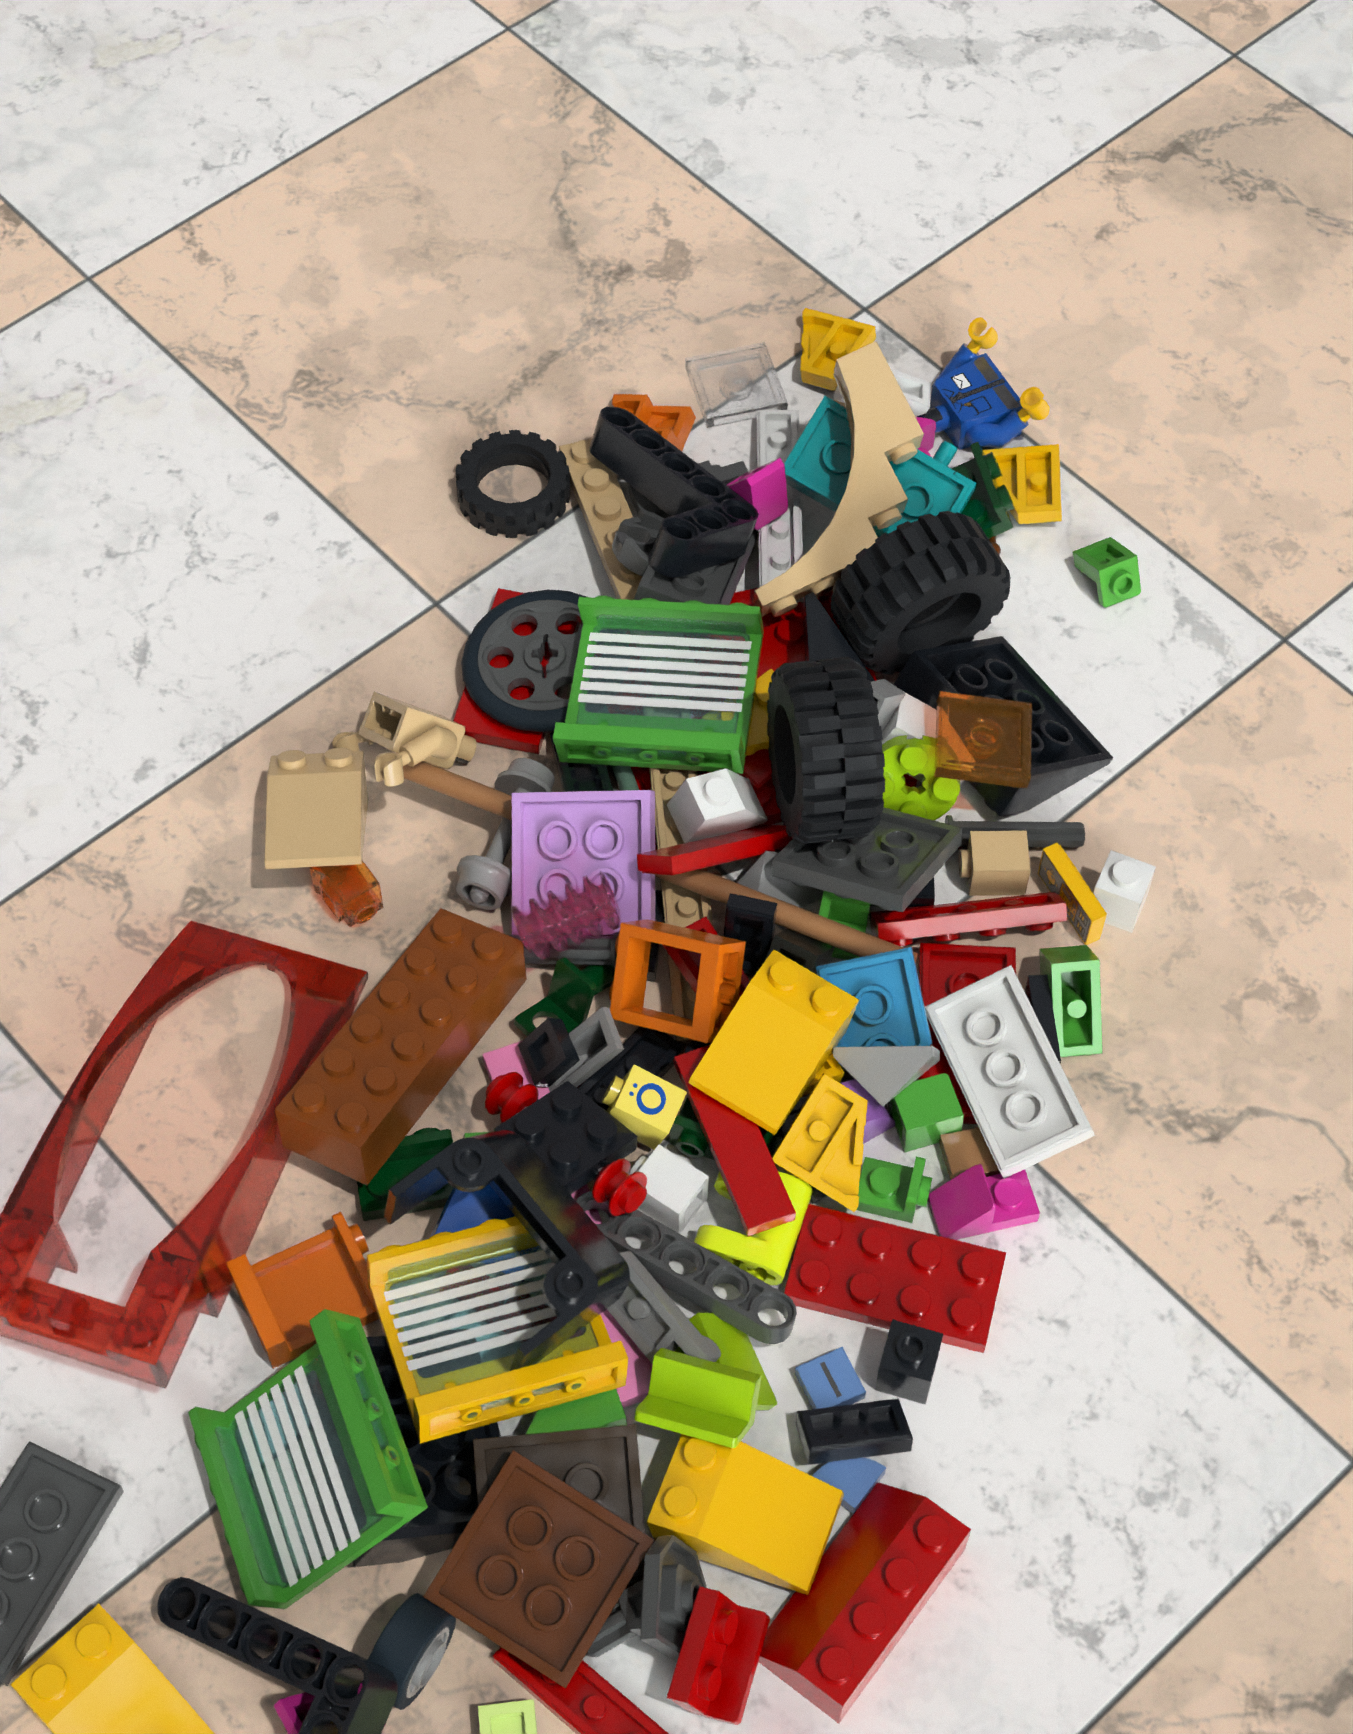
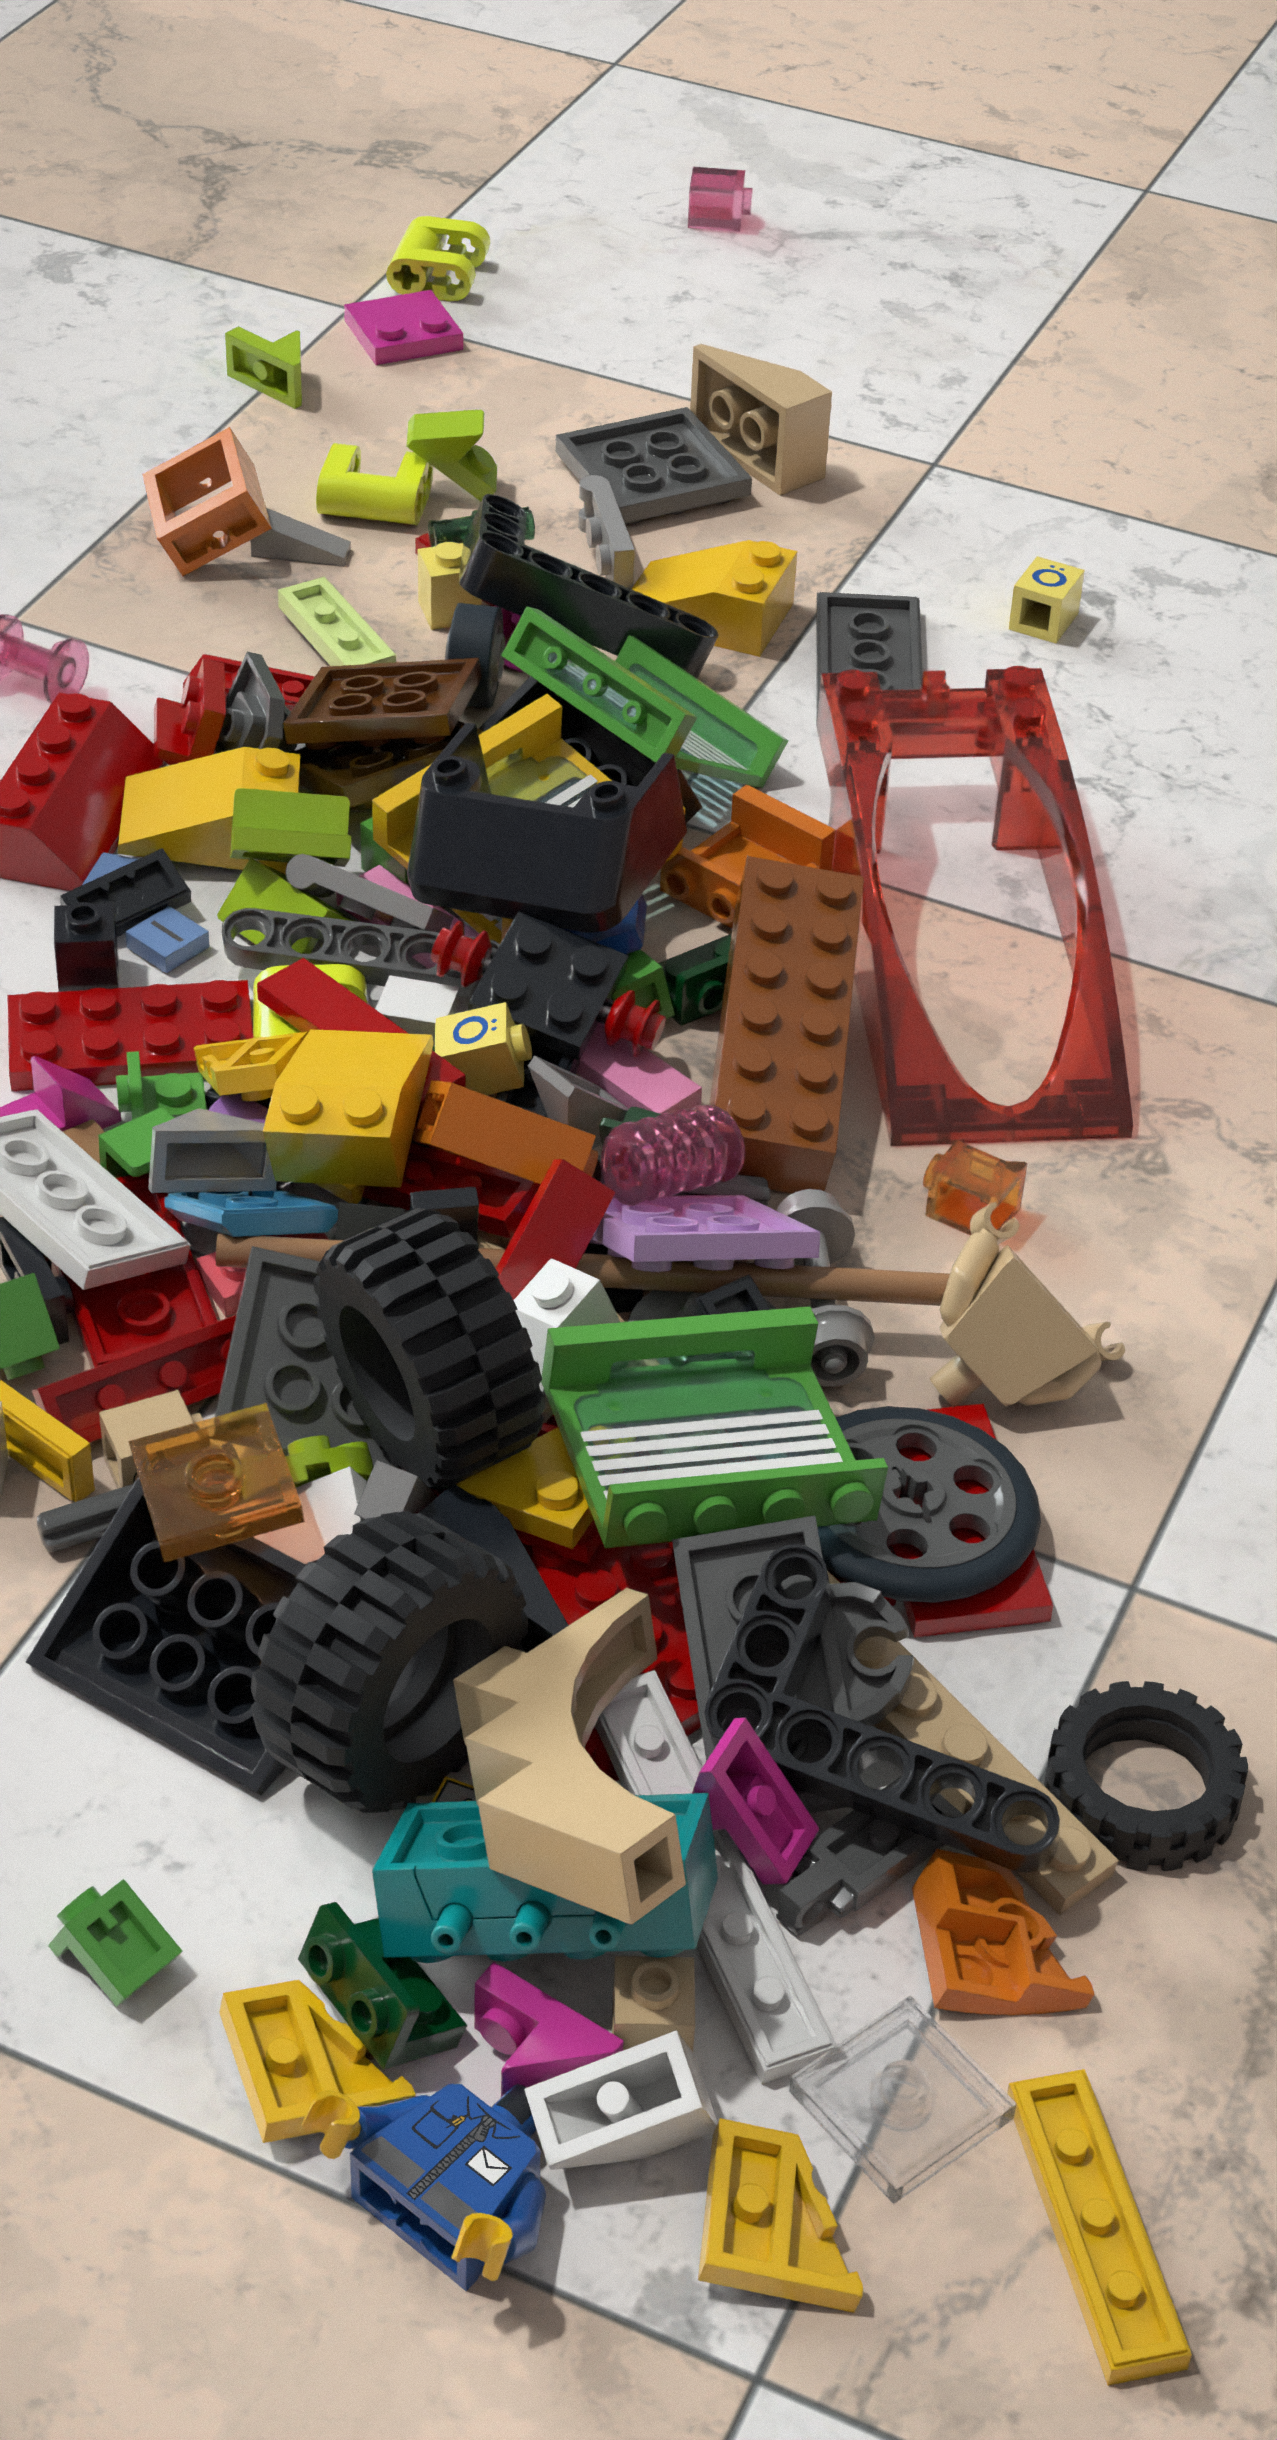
camera: 155 degrees right, 15 degrees down
tan slope [264,748,368,869] -> none
black plate [518,1017,580,1087] -> none
none -> yellow tile [1006,2069,1192,2386]

